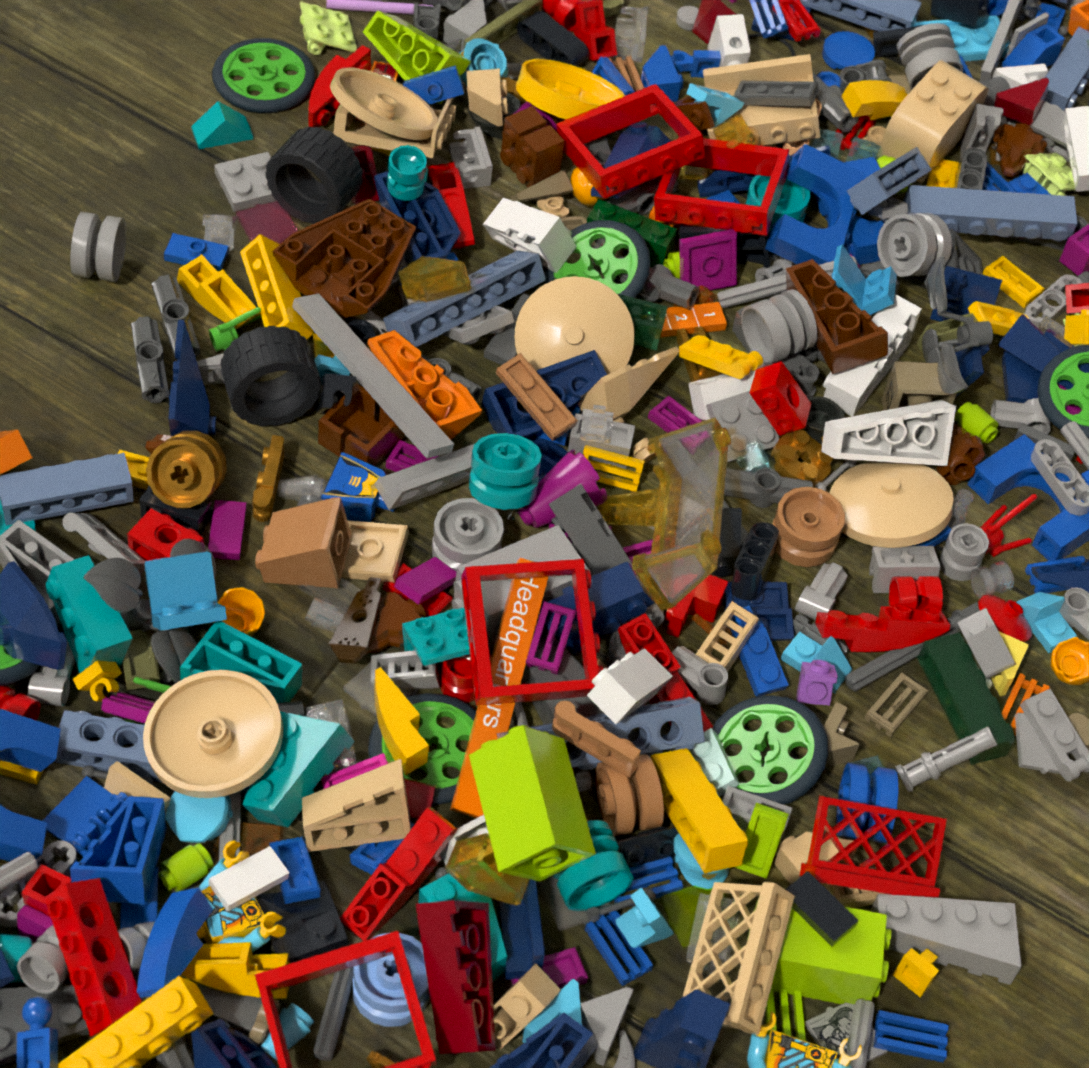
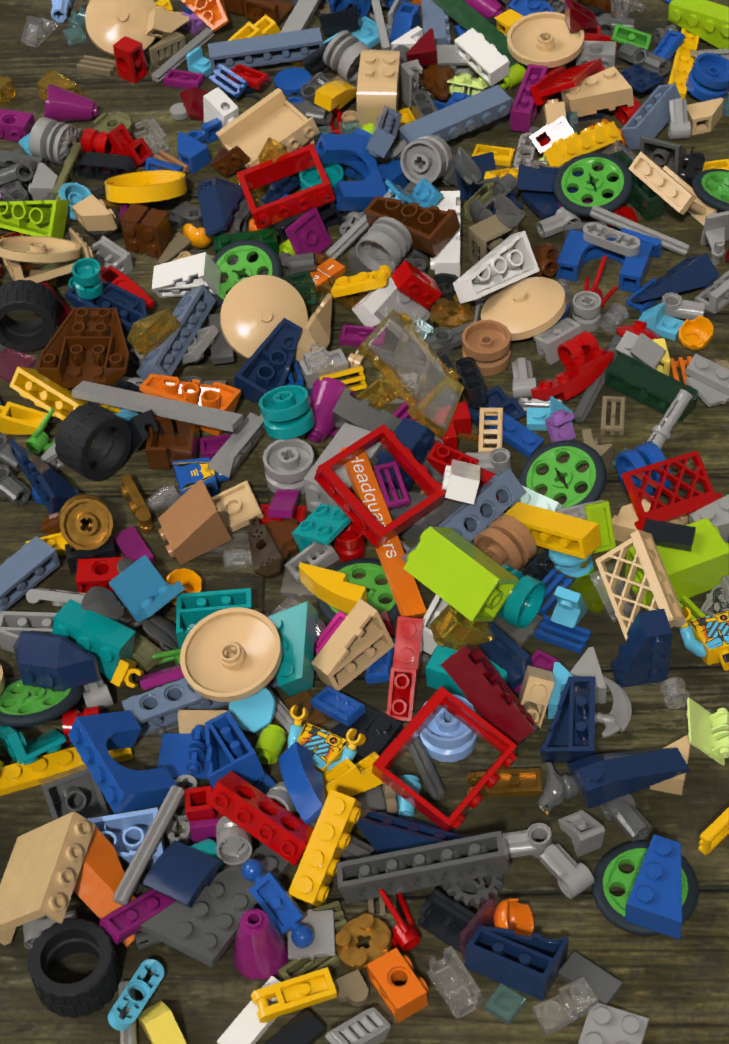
camera: 20 degrees left, 5 degrees down
white tile [209,846,289,912] -> none
blue plate [403,65,465,105] -> none
medium nougat tile [496,353,577,441] -> none
medium nougat plate [552,701,641,778] -> none
red window [556,84,705,199] -> none
dark grey hinge [586,889,656,922] -> none
medium azure slope [686,83,744,128] -> none
dark grey tile [734,81,819,106] -> none
lime brick [954,402,998,444] -> none

